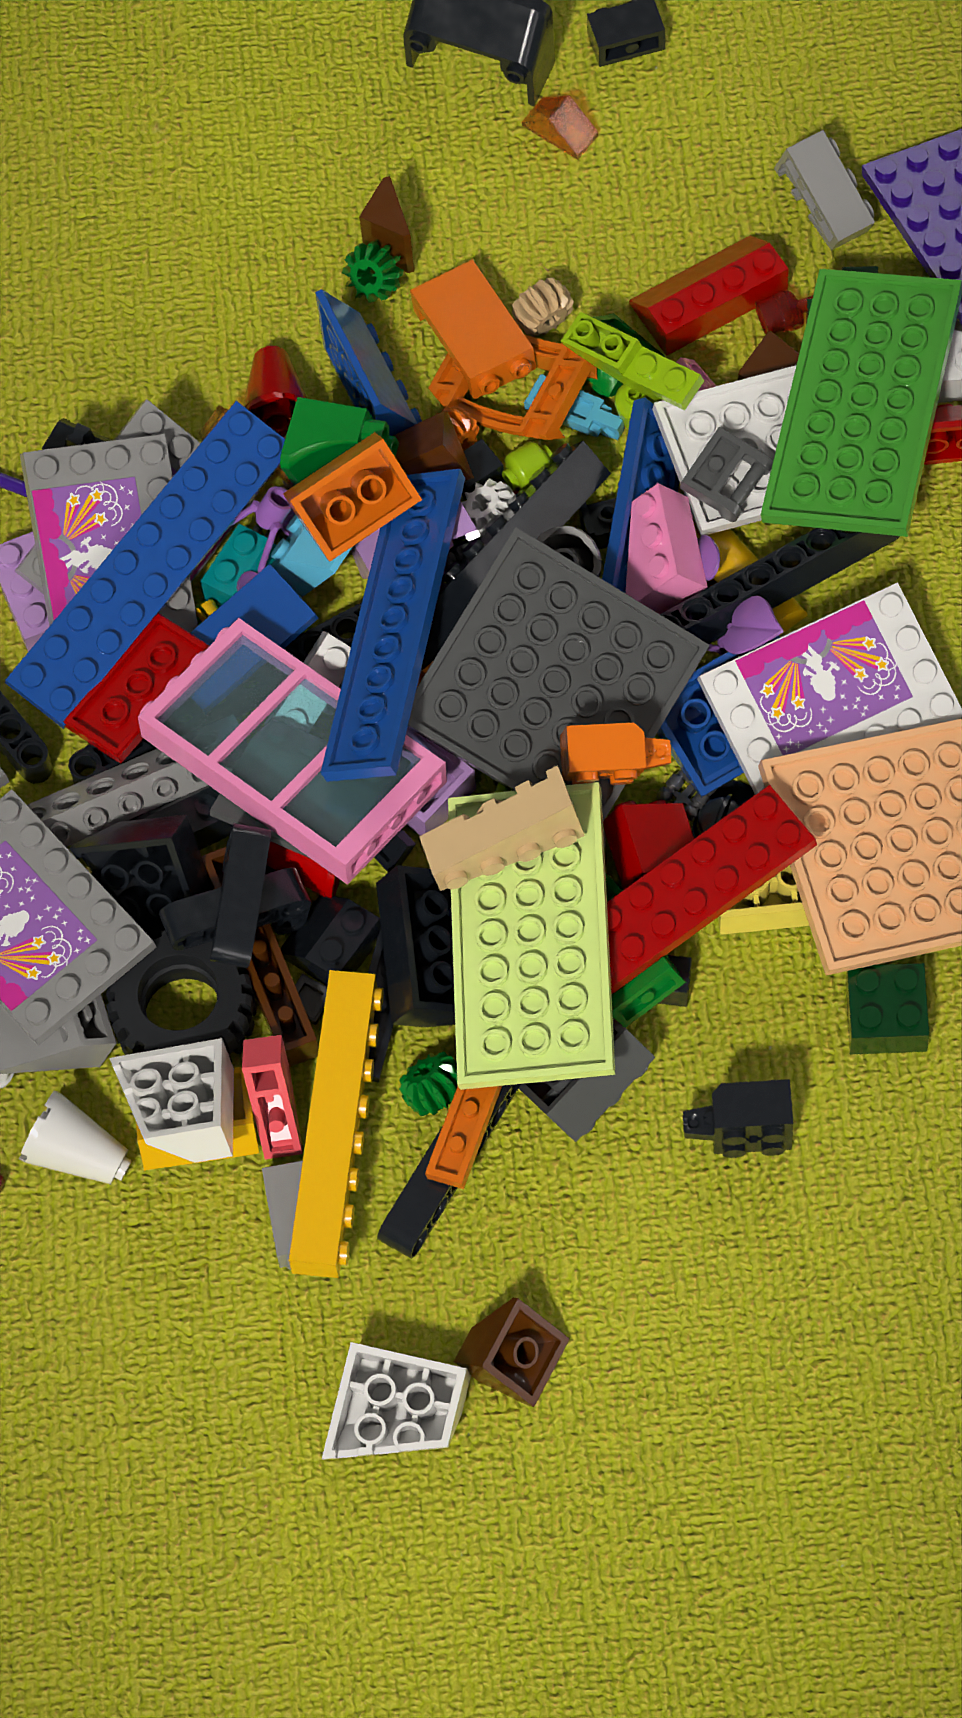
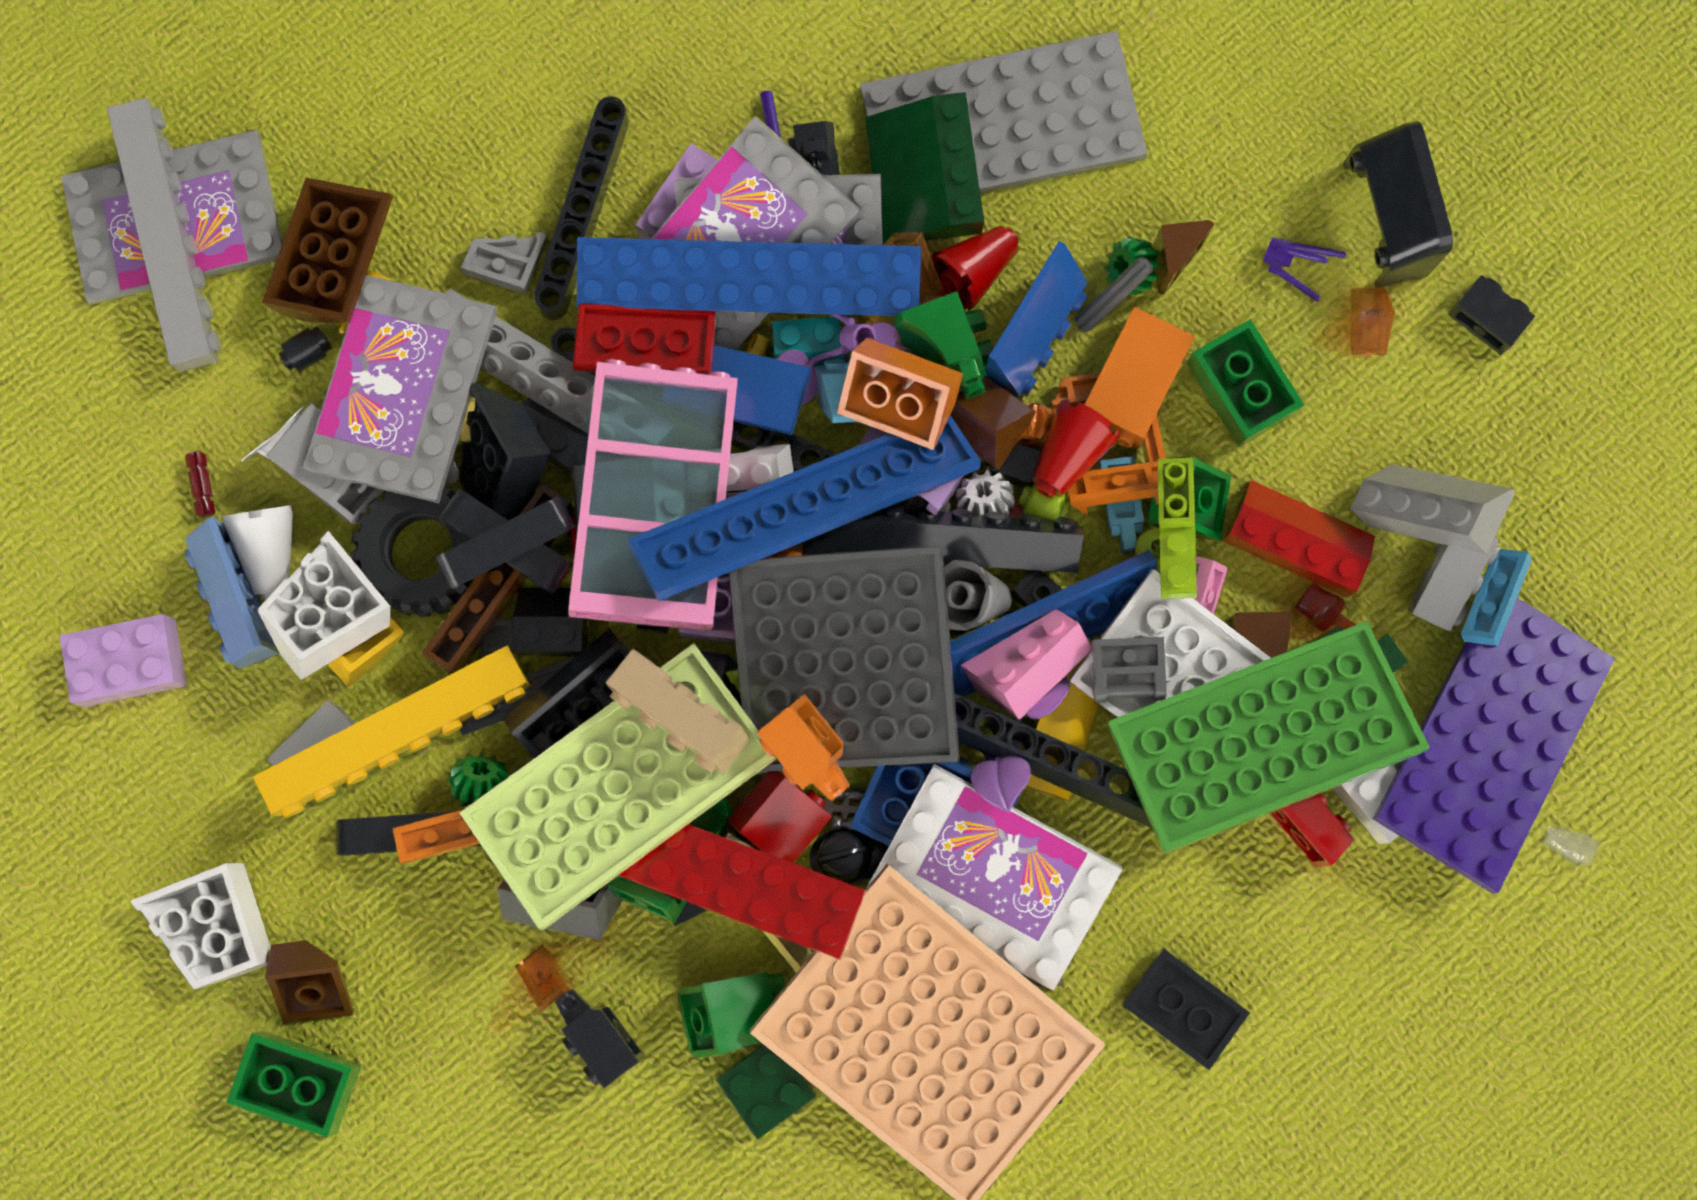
camera: 50 degrees right, 15 degrees up
coral slope [242,1035,303,1159] -> none
tan gear [511,277,574,337] -> none
none -> lavender brick [60,614,187,707]
none -> medium blue slope [185,517,280,669]
none -> green brick [226,1031,362,1138]
none -> clear orange slope [515,944,576,1011]
none -> green hips [678,972,785,1058]
none -> light grey plate [860,31,1147,193]
none -> dark green slope [865,92,984,245]
none -> red cone [1032,399,1120,499]
none -> dark grey axle [1075,257,1153,332]
none -> green brick [1186,319,1305,447]
none -> dark purple plant [1263,236,1346,301]
none -> light grey slope [1350,464,1515,554]
none -> dark azure plate [1461,549,1532,646]

